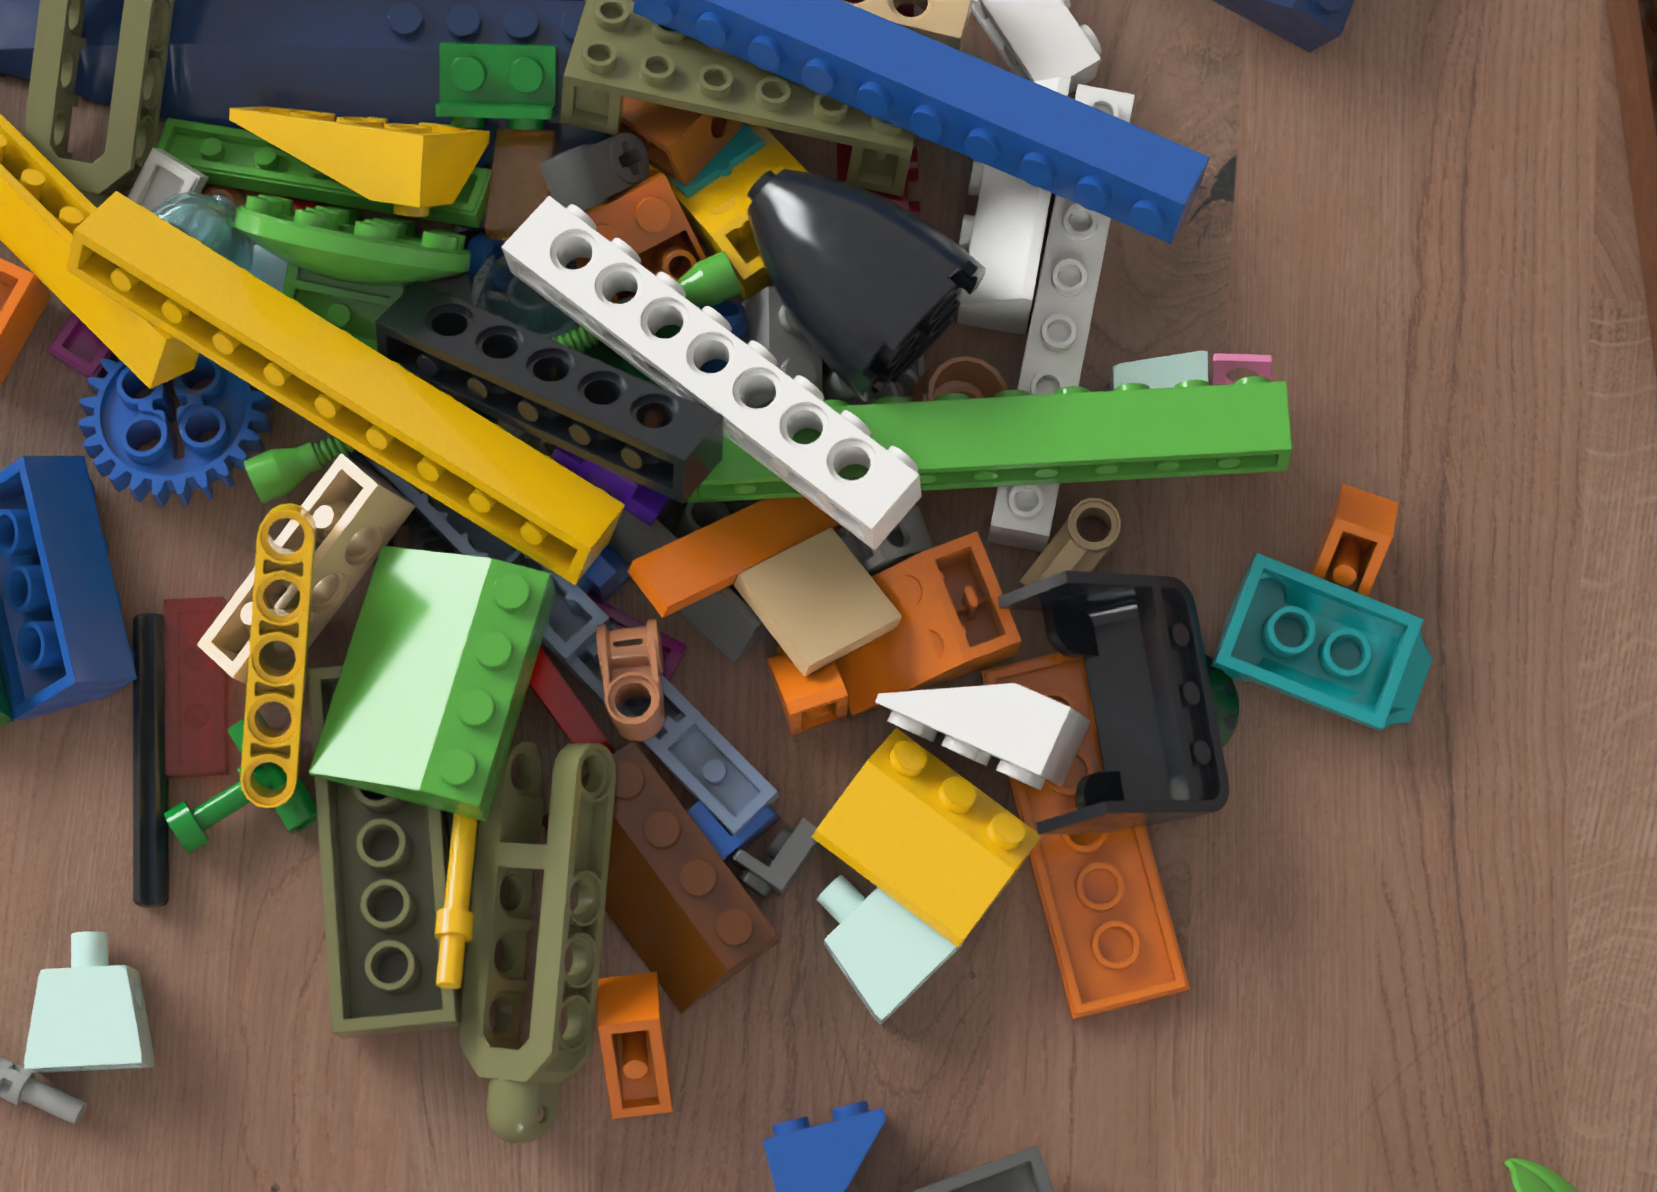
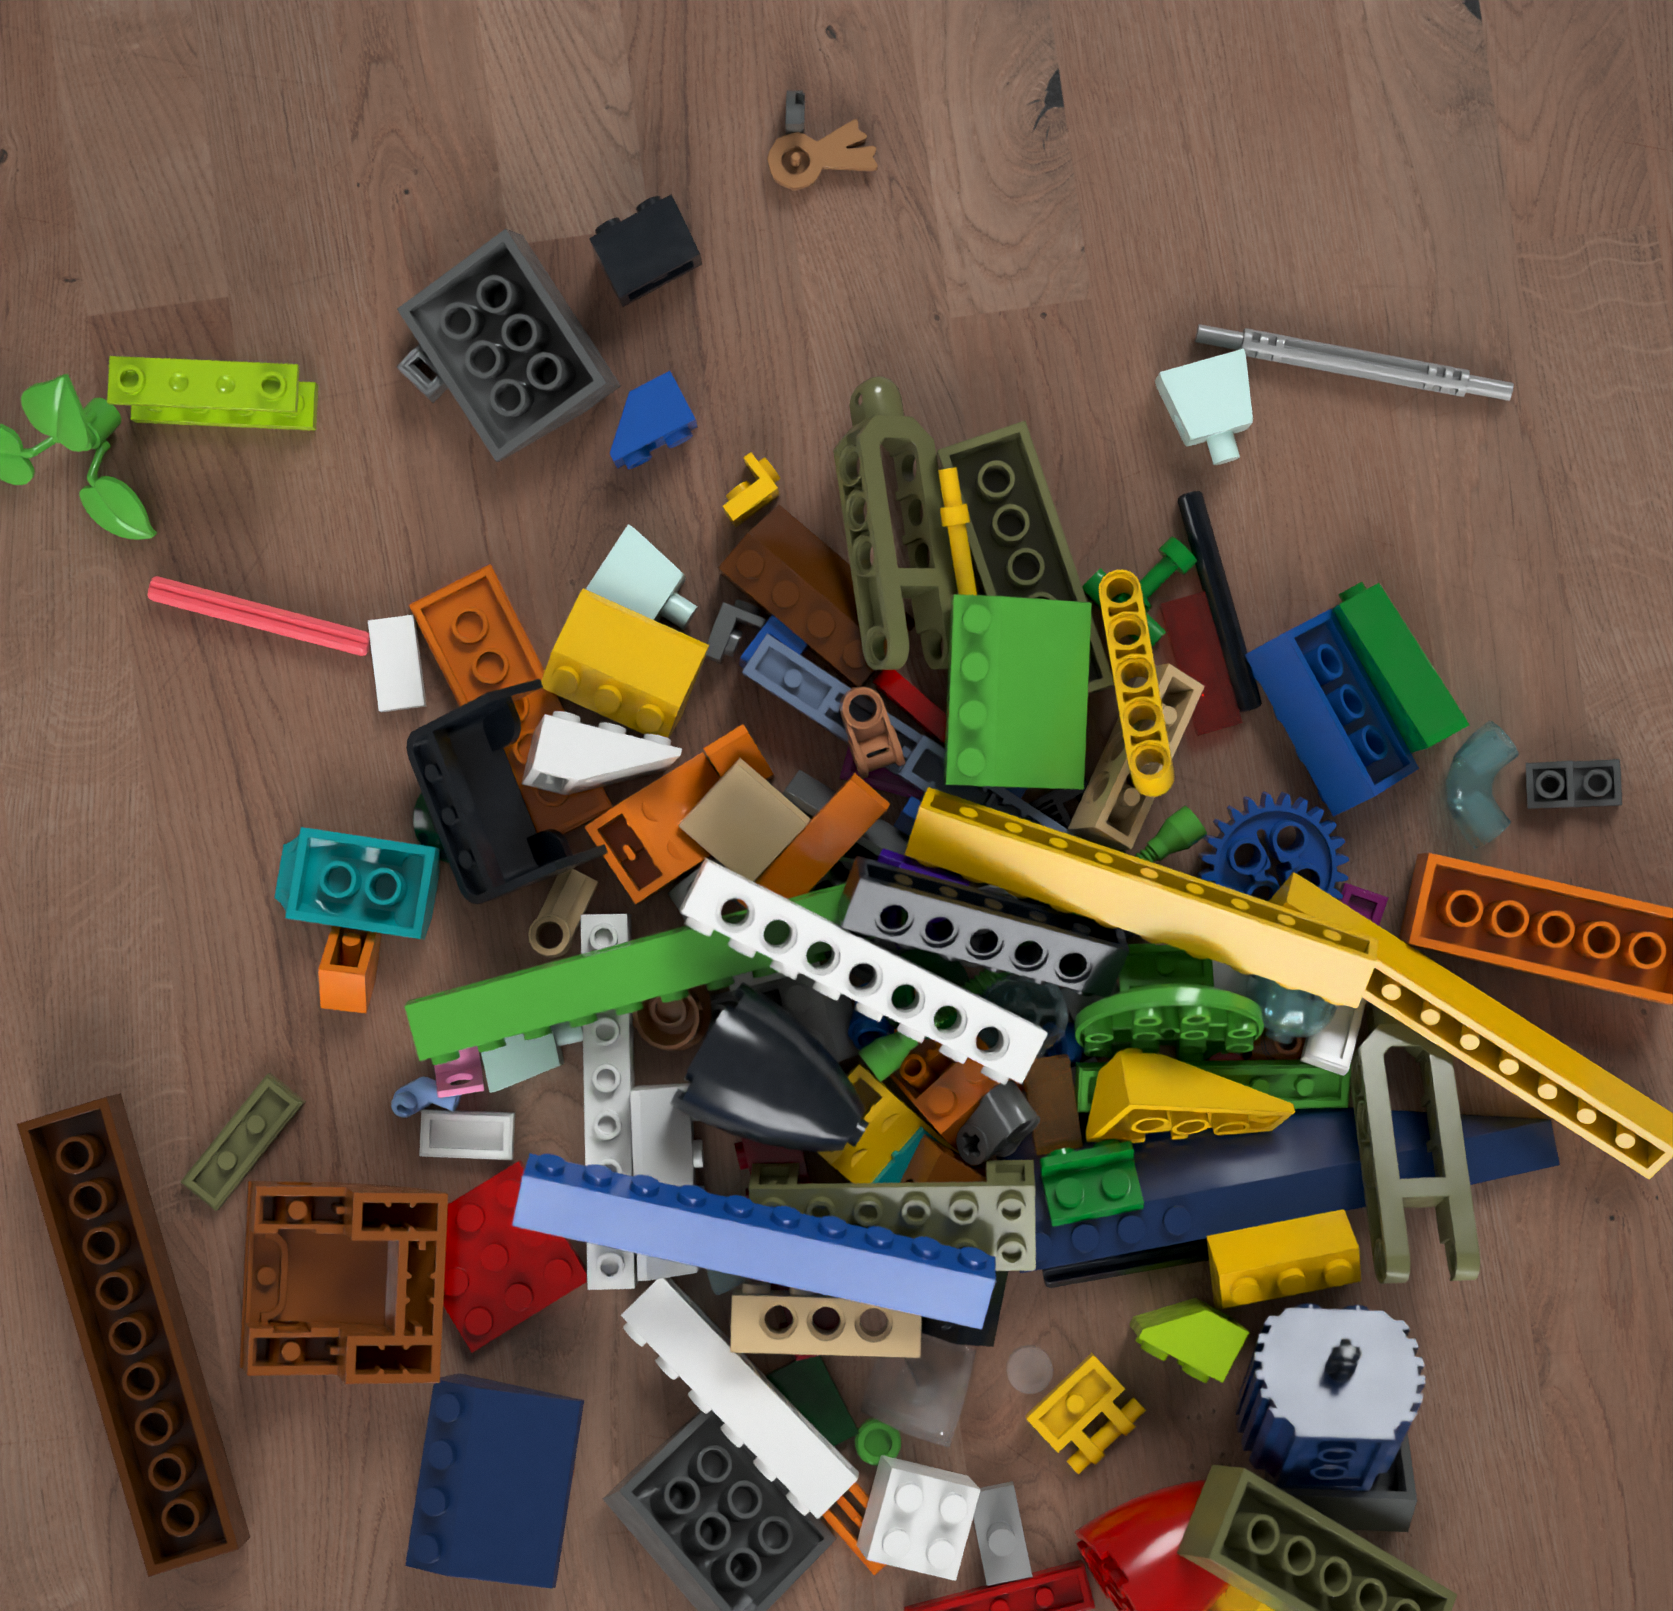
camera: 170 degrees right, 10 degrees up
orange slope [597,972,673,1119] -> none
none -> coral axle [148,576,370,656]
none -> olive tile [181,1073,306,1211]
none -> dark orange slope [239,1181,448,1384]
none -> white tile [368,615,427,712]
none -> light blue arm [391,1076,462,1118]
none -> white tile [419,1109,515,1160]
none -> red plate [443,1160,587,1352]
none -> yellow bracket [723,452,780,528]

